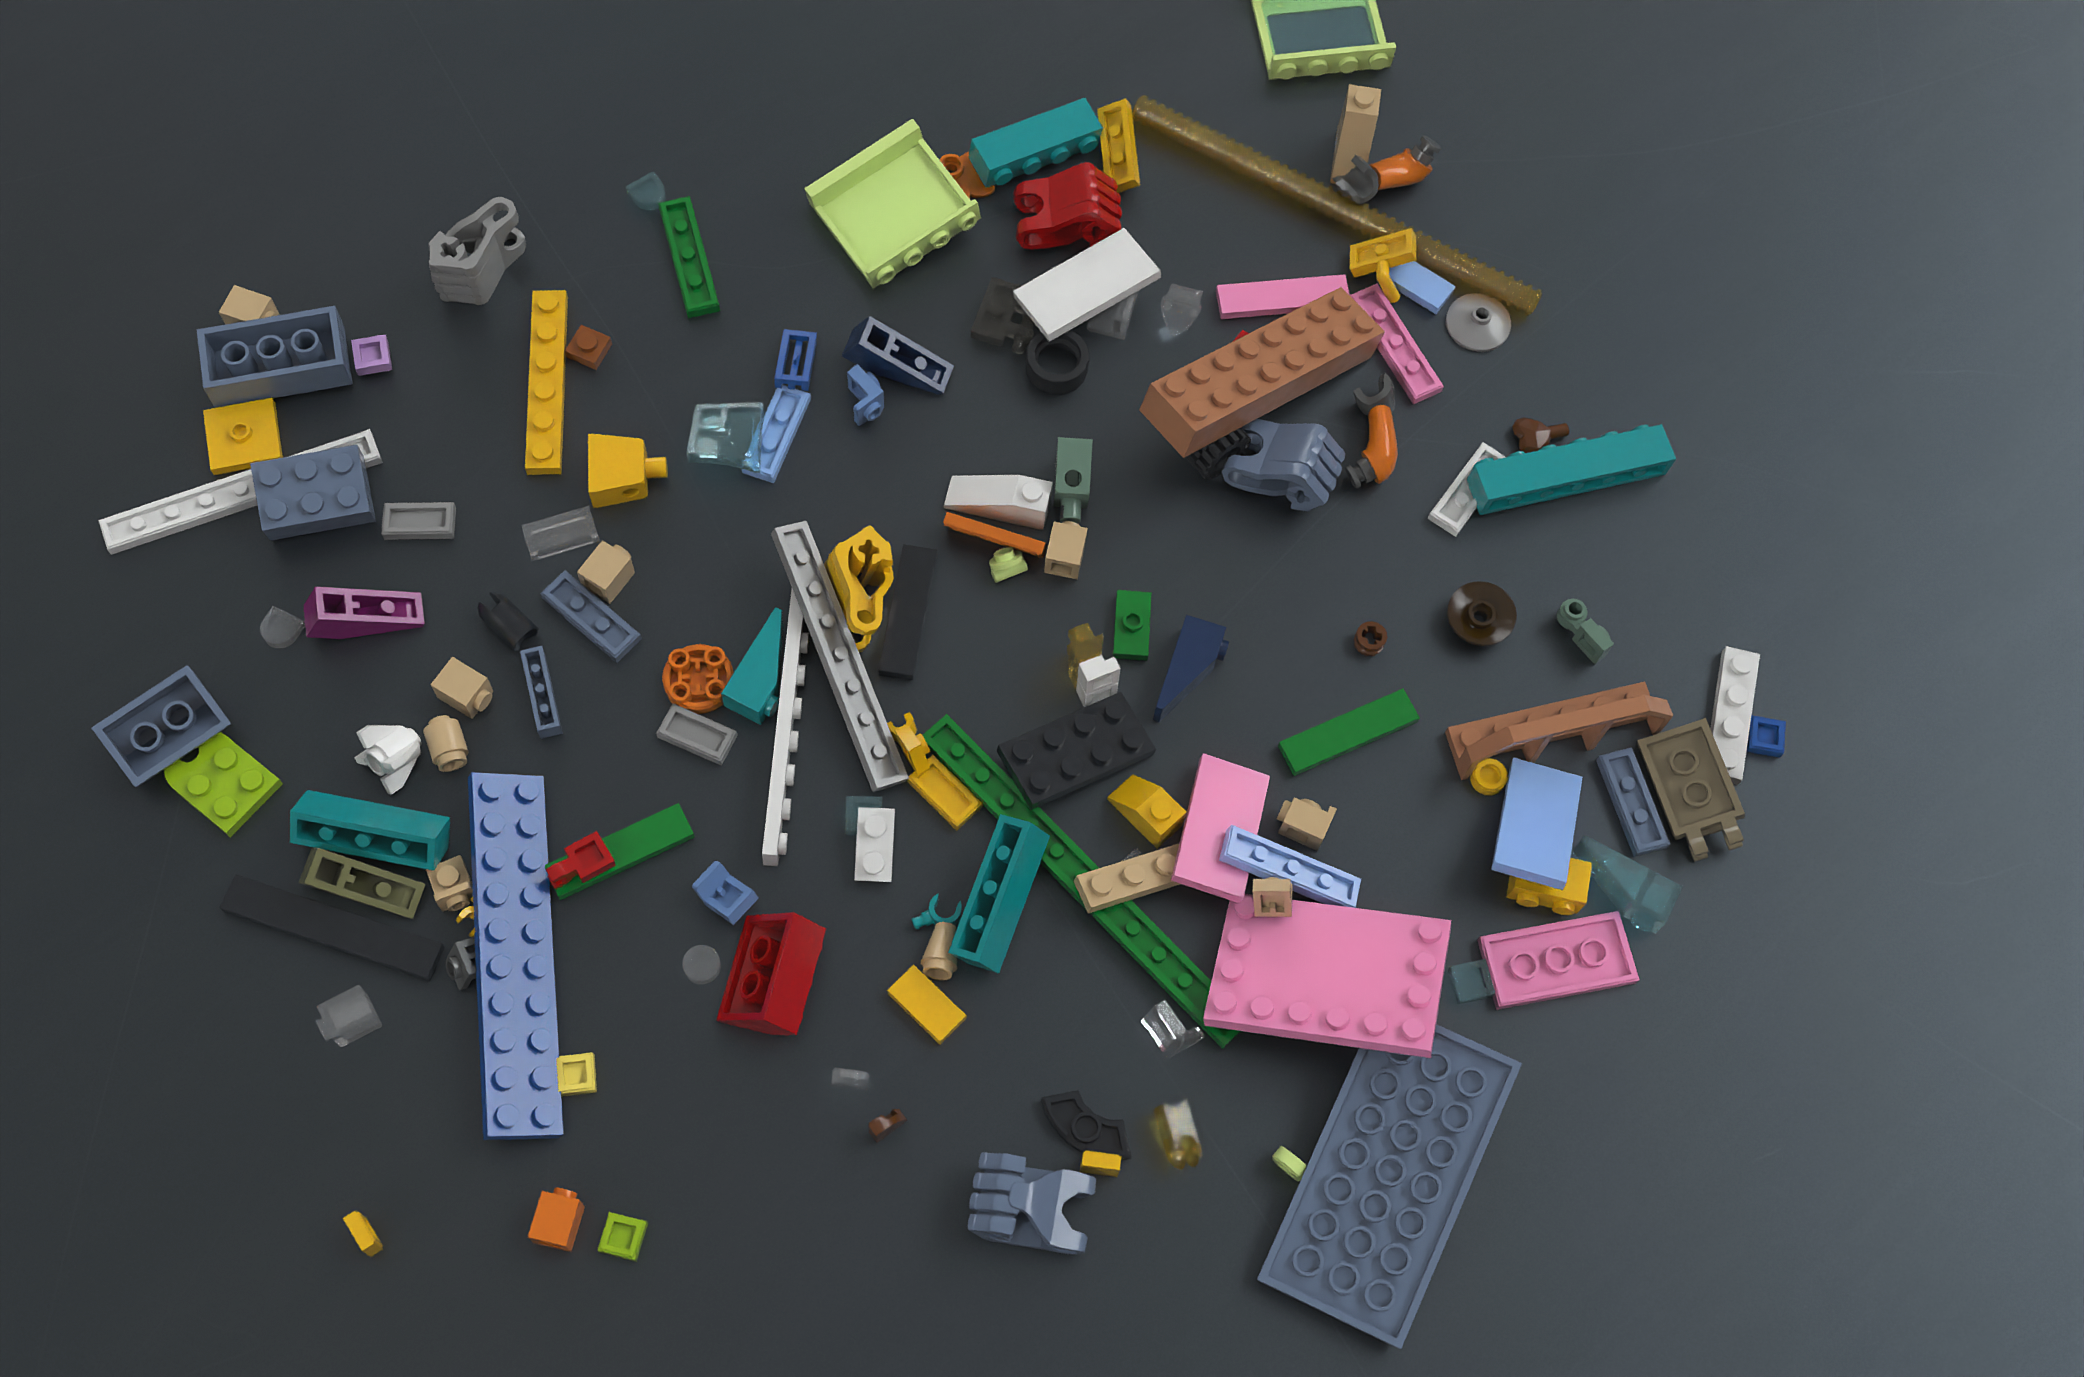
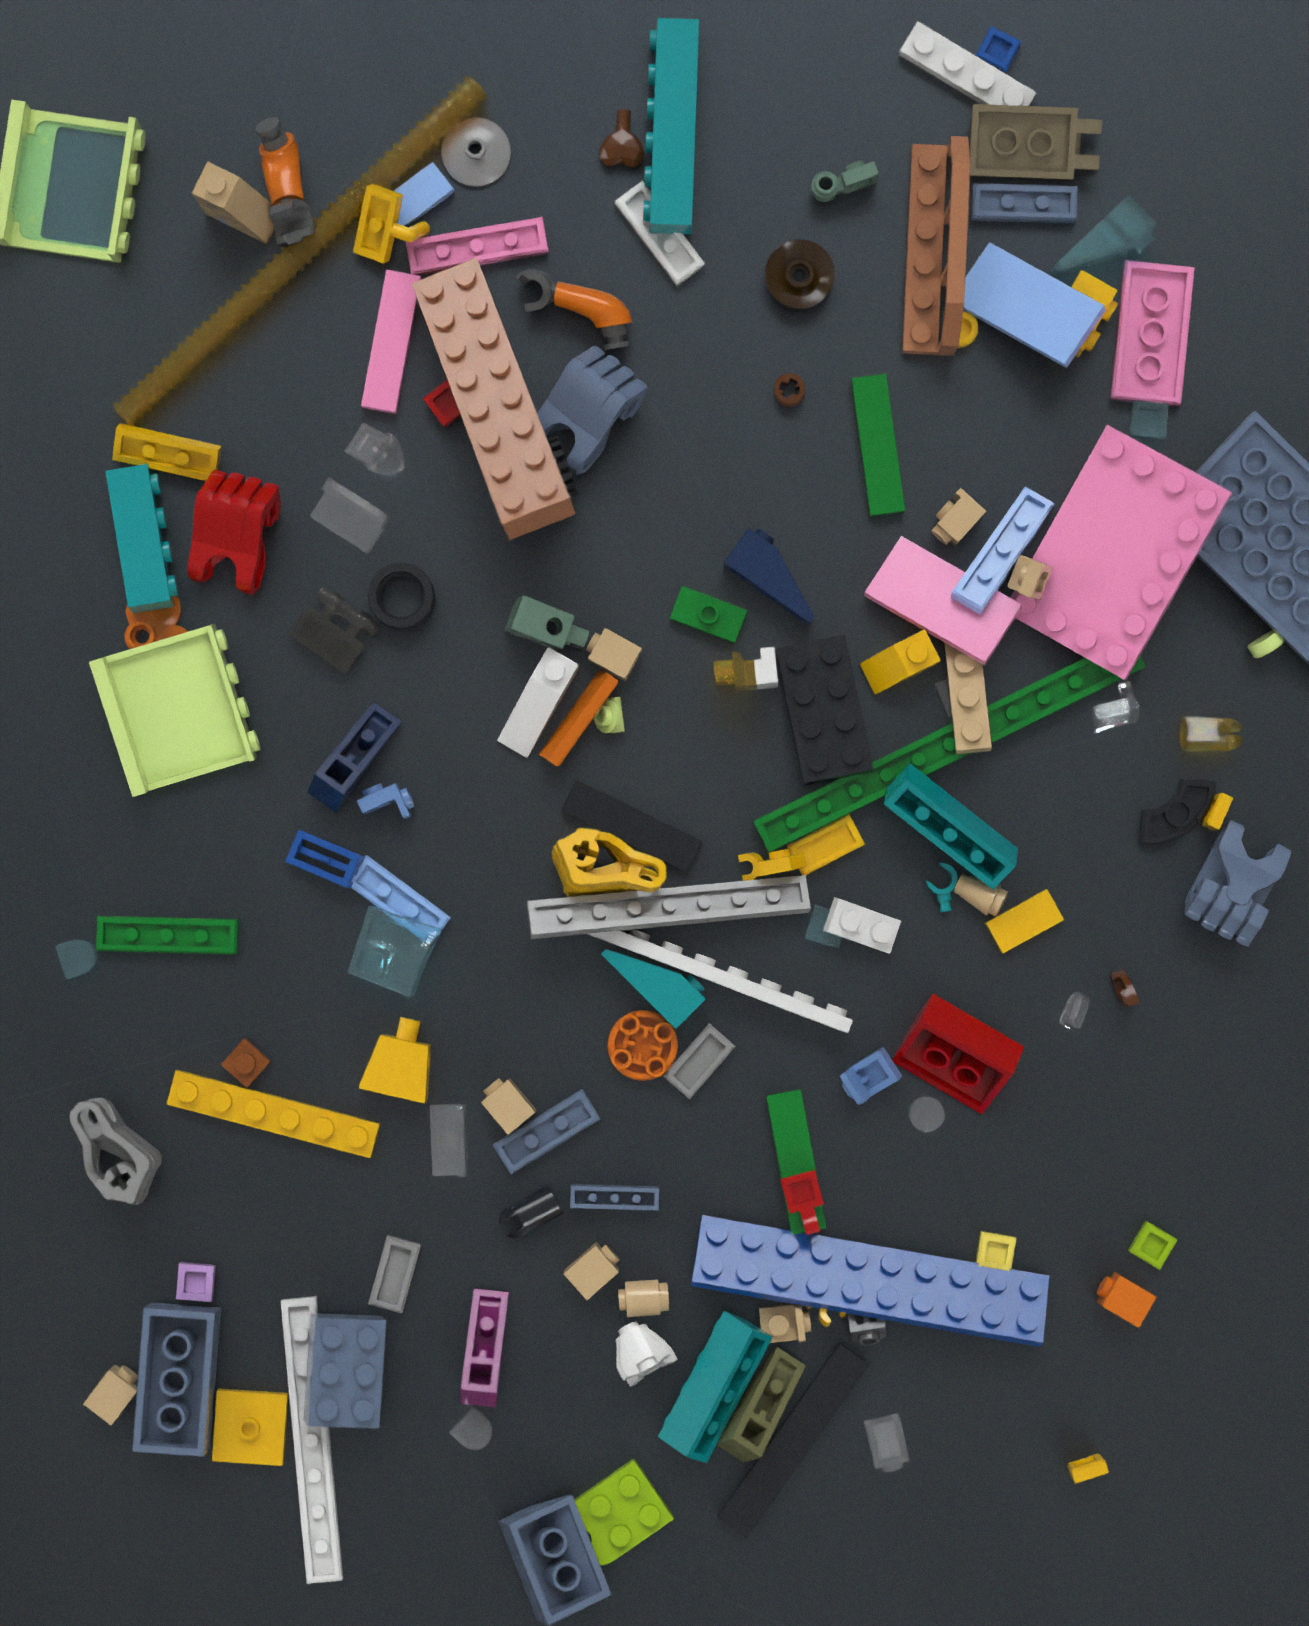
camera: 65 degrees left, 20 degrees up
white tile [1013,228,1161,342] -> none

